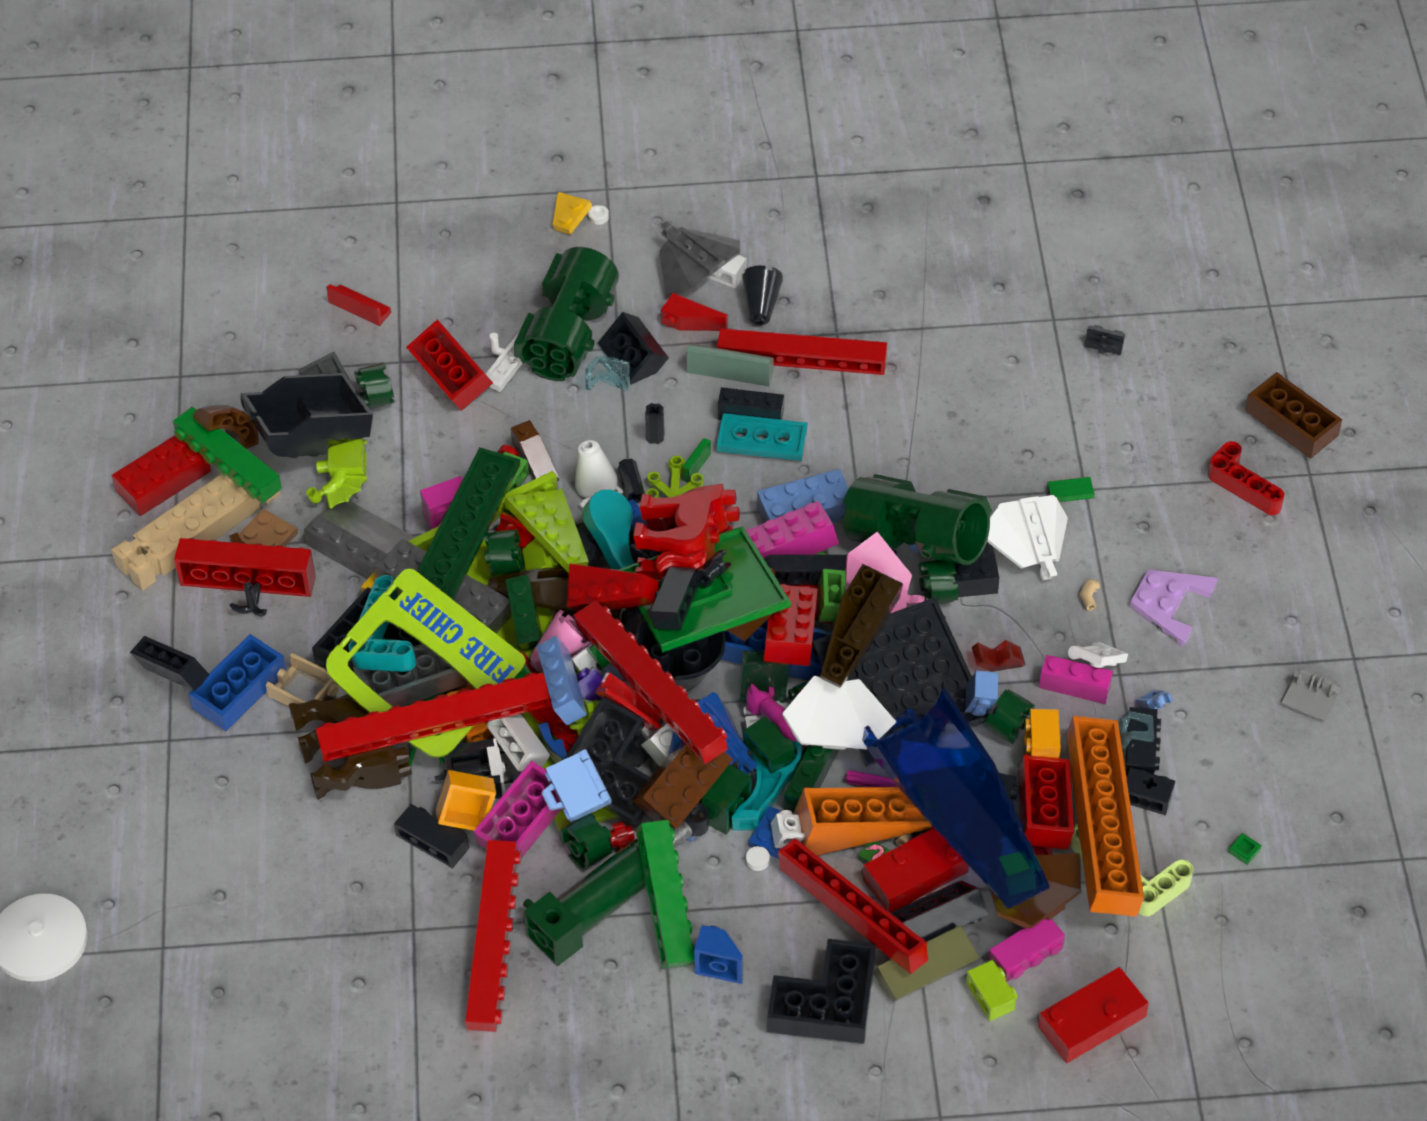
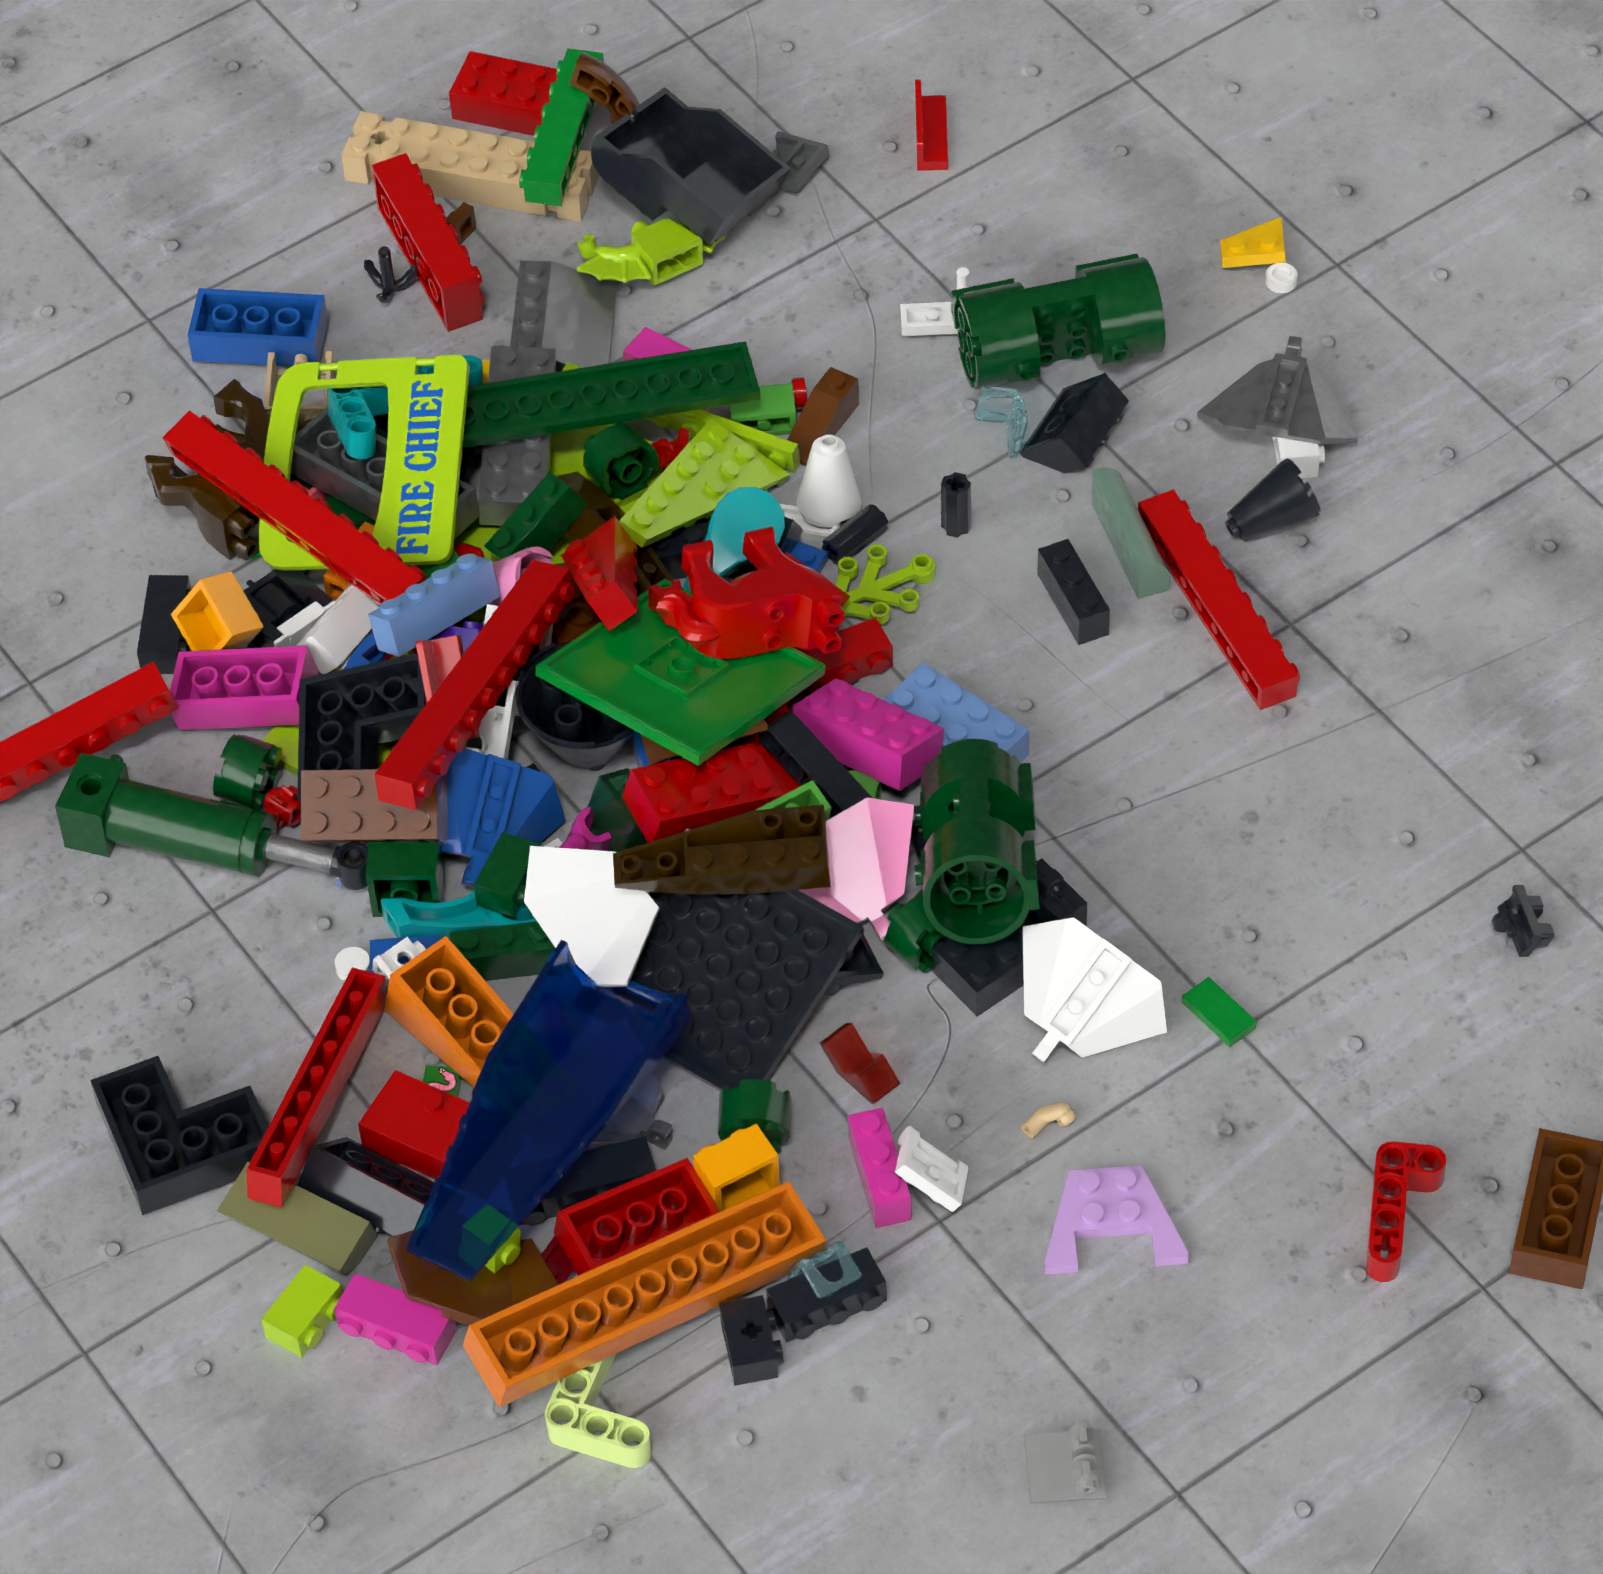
camera: 60 degrees right, 0 degrees up
black brick [130,636,209,691] -> none
medium nougat plate [239,509,298,547] -> none
dark green brick [354,362,394,409] -> none
red brick [406,319,493,411] -> none
light blue piece [541,750,611,822] -> none
green brick [635,820,695,969] -> none
black brick [649,567,699,630] -> none
red slope [661,293,728,331] -> none
green tile [682,438,711,483] -> none
blue slope [694,925,743,984] -> none
black piece [696,549,731,587] -> none
teal plate [716,413,808,461] -> none
medium blue brick [965,671,999,716] -> none
red brick [1038,967,1149,1064] -> none
medium blue plate [1136,690,1173,709] -> none
green tile [1228,833,1262,865] -> none

